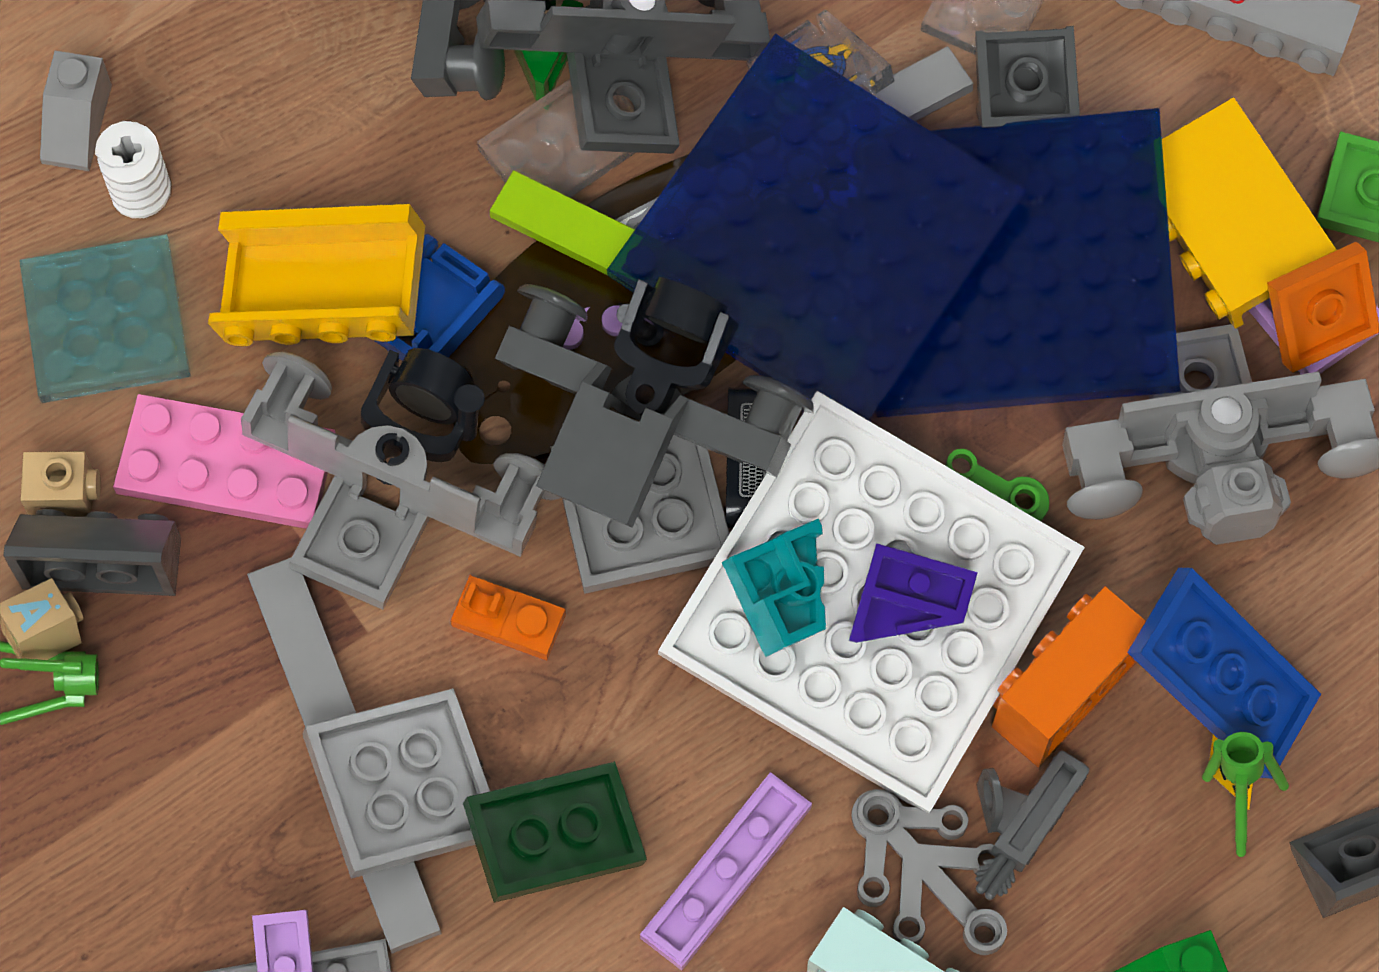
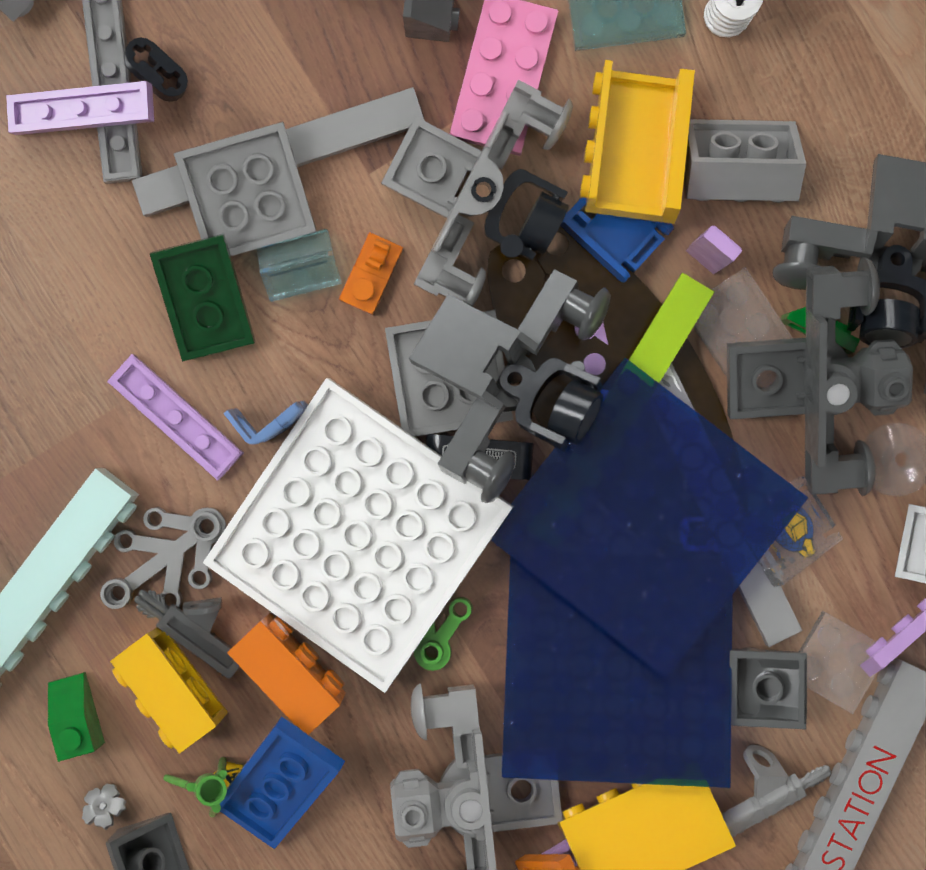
camera: 95 degrees right, 20 degrees up
teal slope [721,519,826,657] -> none
dark purple wing [848,544,978,643] -> none
none -> light grey plant [82,783,126,830]
none -> yellow brick [110,627,228,754]
none -> black beam [124,37,188,102]
none -> medium blue piece [223,400,308,445]
none -> clear light blue panel [257,229,342,302]
none -> light grey slope [684,119,806,203]
none -> lavender tile [686,225,742,275]
none -> light grey piece [721,745,832,837]

